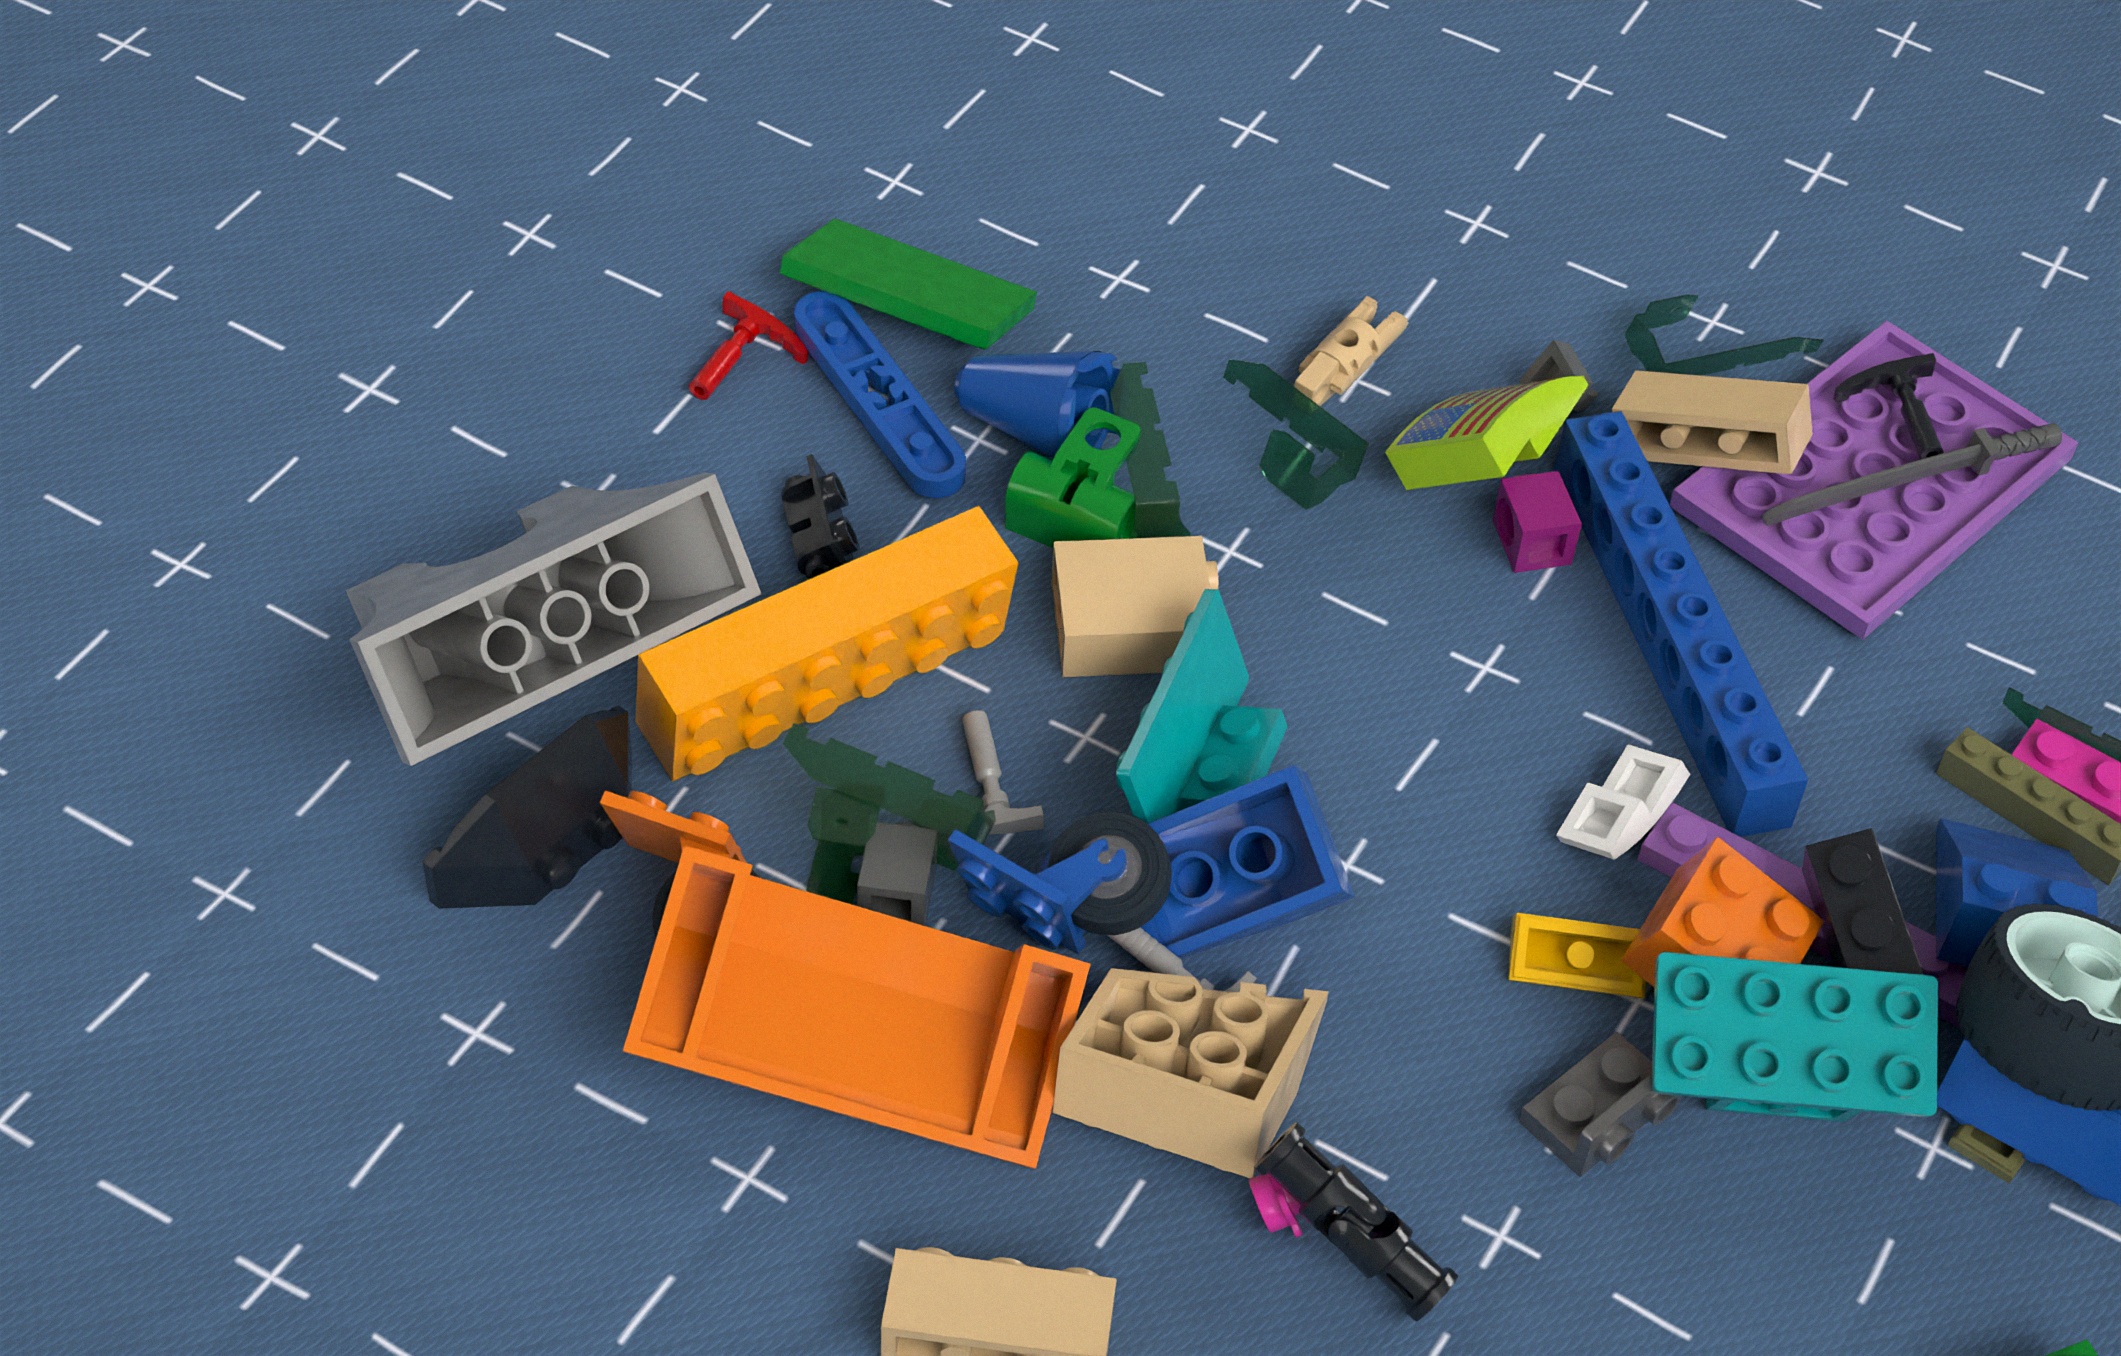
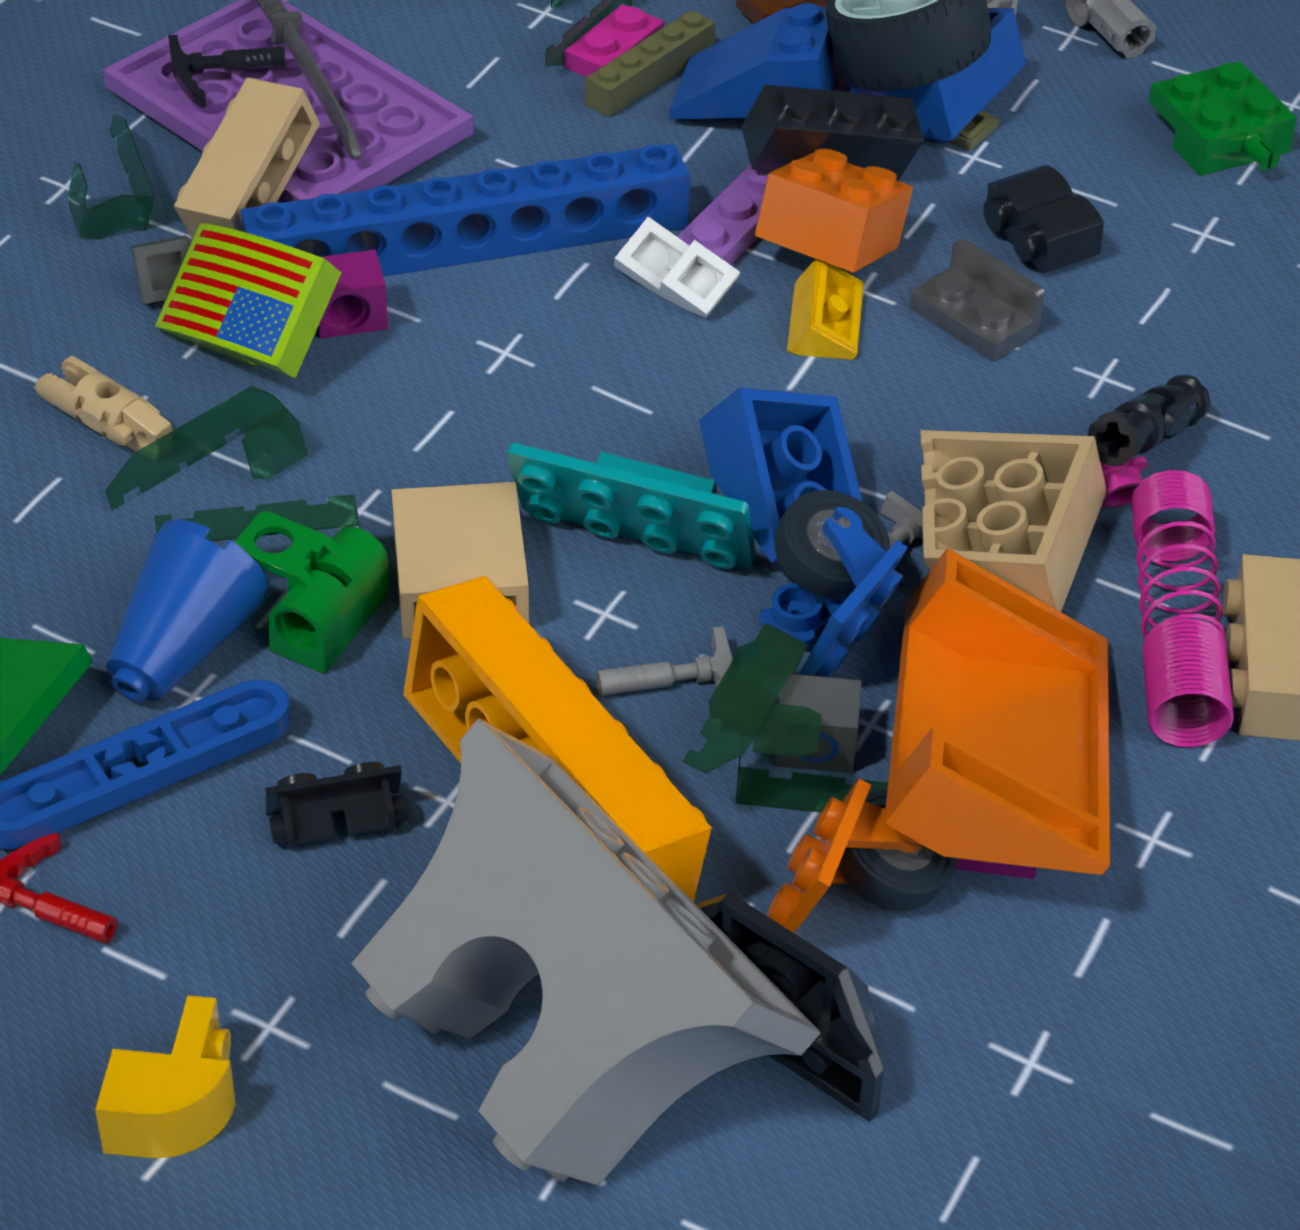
camera: 90 degrees left, 5 degrees down
teal bracket [1651,952,1938,1122] -> none
none -> yellow brick [95,995,236,1158]
none -> black brick [983,165,1104,273]
none -> dark pink piece [1131,470,1234,747]

